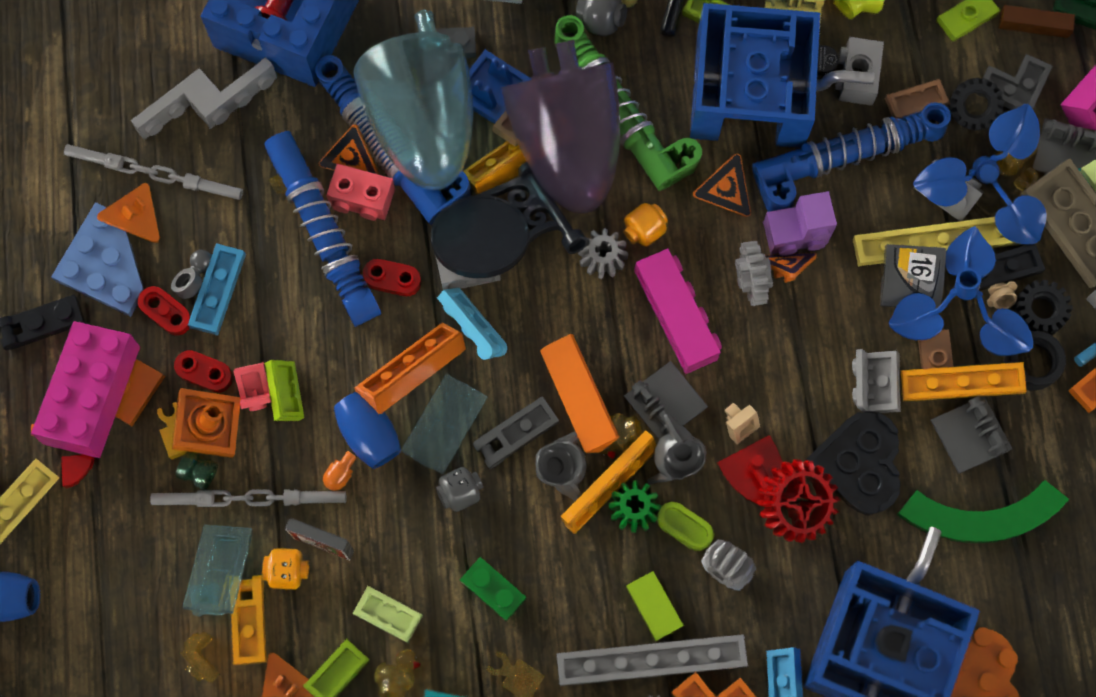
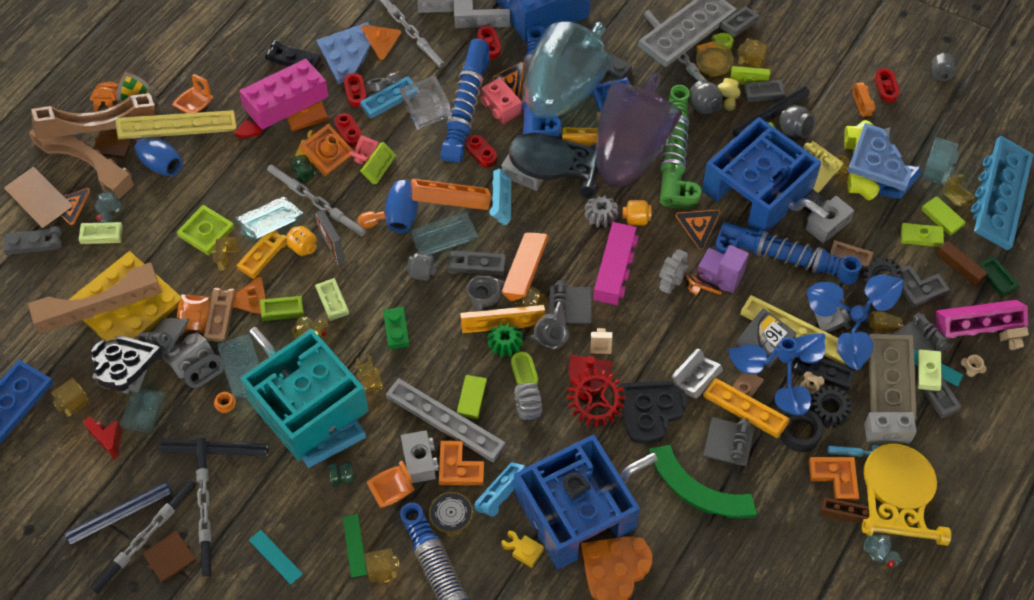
camera: 40 degrees right, 15 degrees down
none -> lime plate [177,205,235,256]
none -> clear brick [400,75,452,130]
none -> red plate [477,26,501,59]

